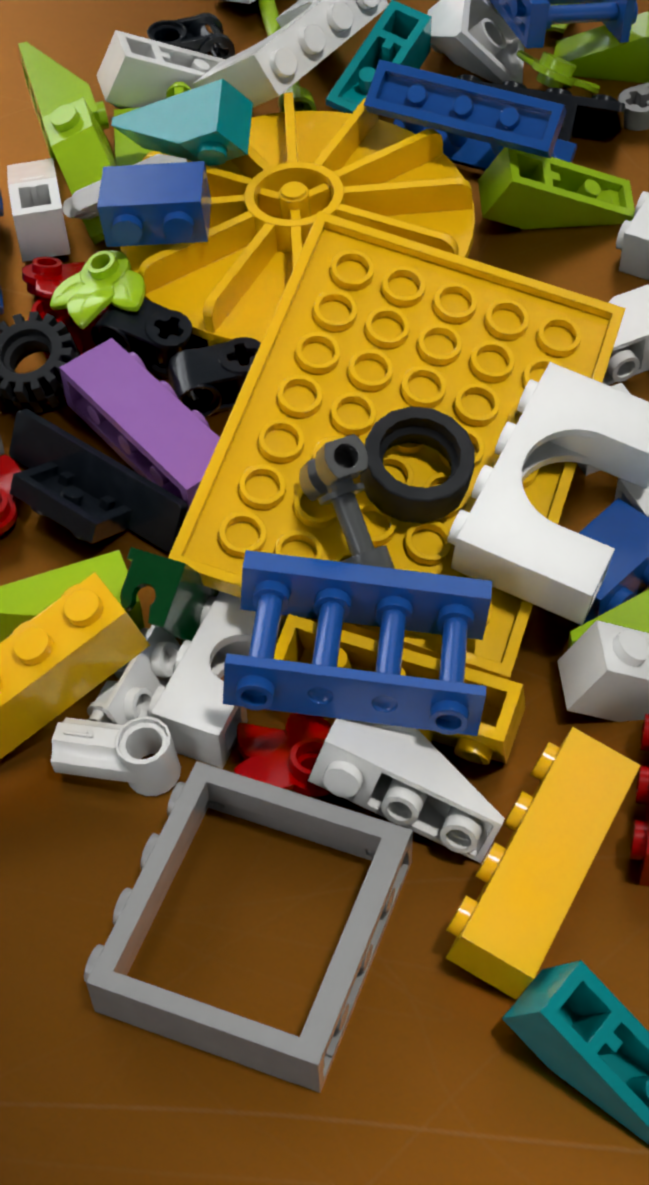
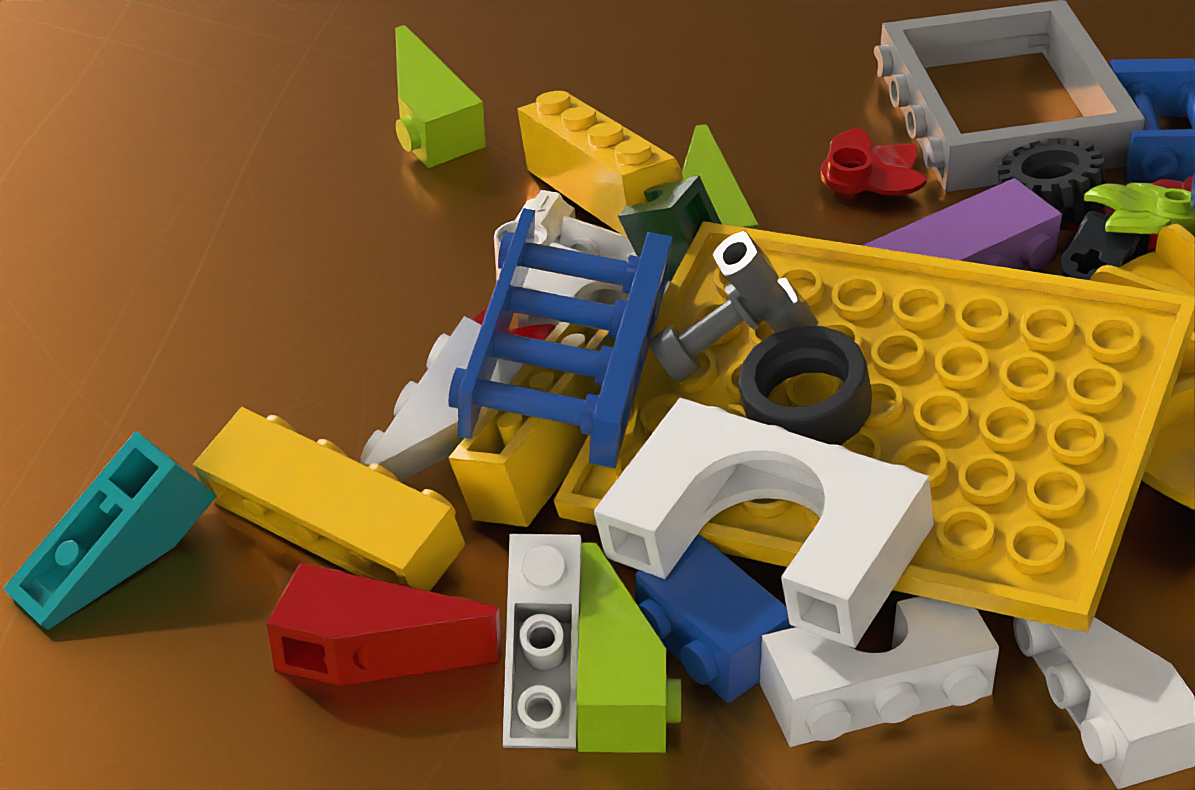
camera: 95 degrees right, 10 degrees down
black bracket [9,409,188,552] -> none
light grey window [84,761,413,1093] -> none

